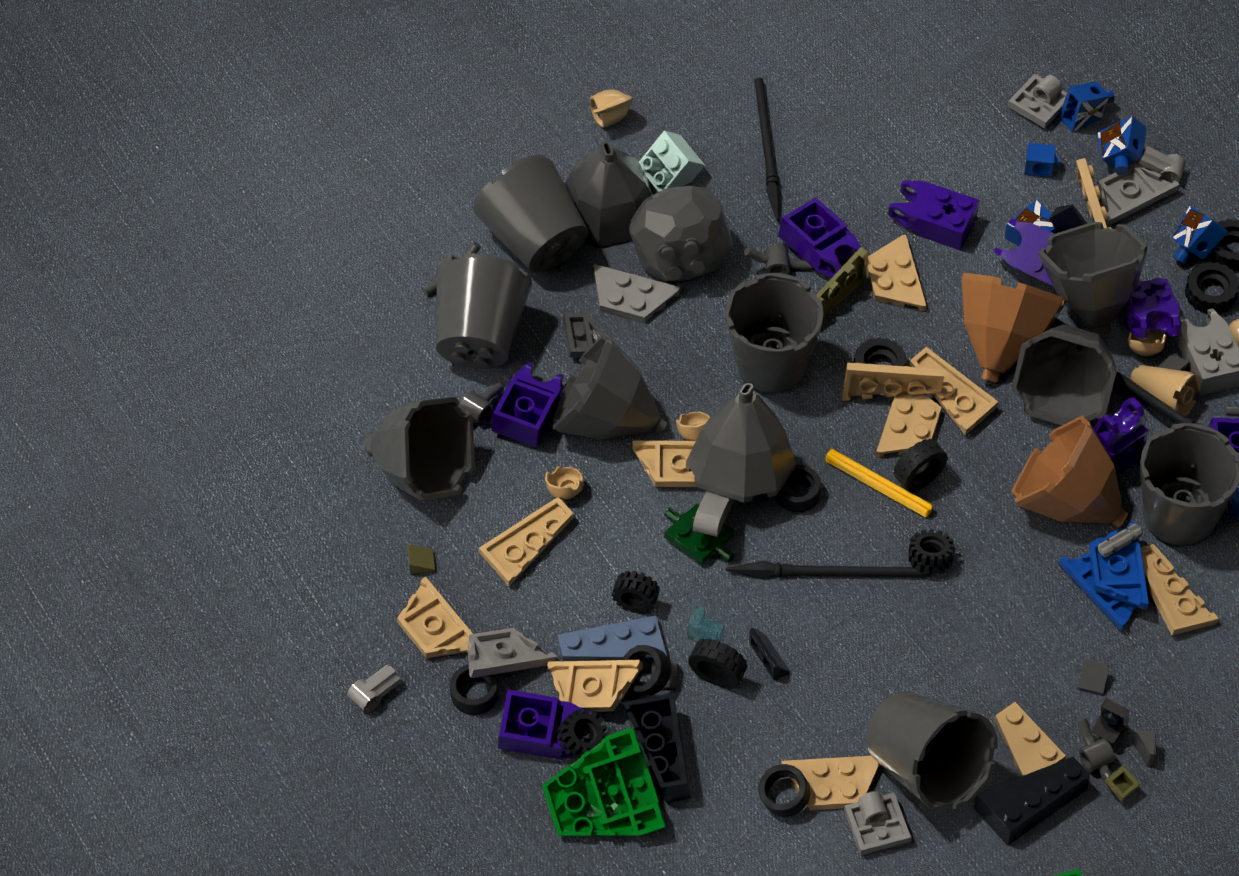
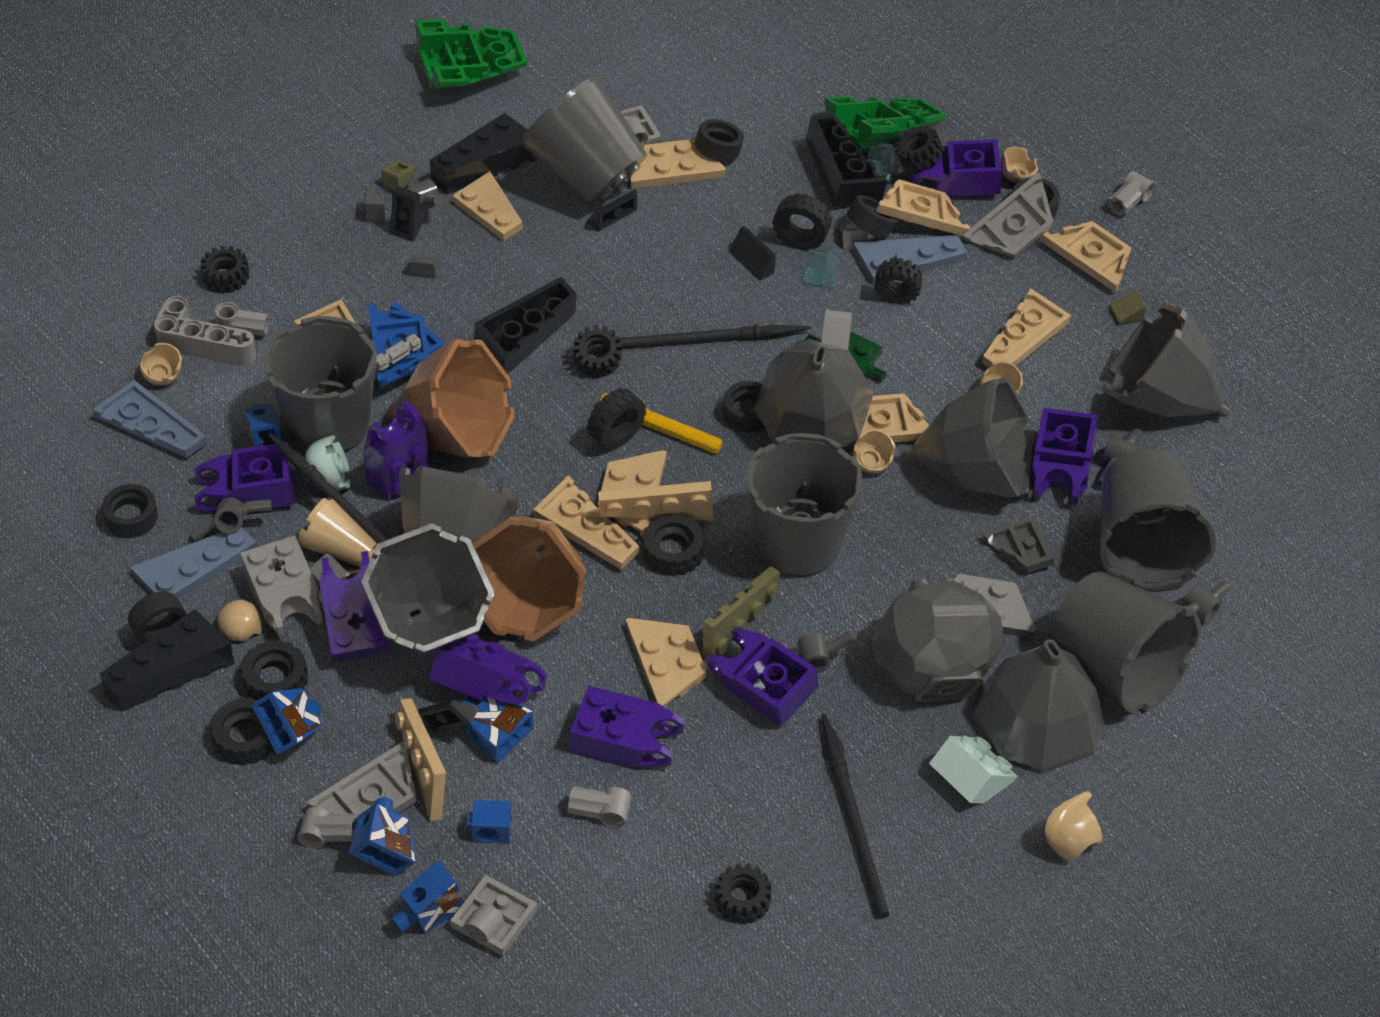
camera: 170 degrees right, 5 degrees down
none -> black wedge [474,276,577,375]
none -> light grey piece [568,786,632,828]
none -> black tyre [715,864,771,924]
none -> tan hair [1000,146,1038,183]

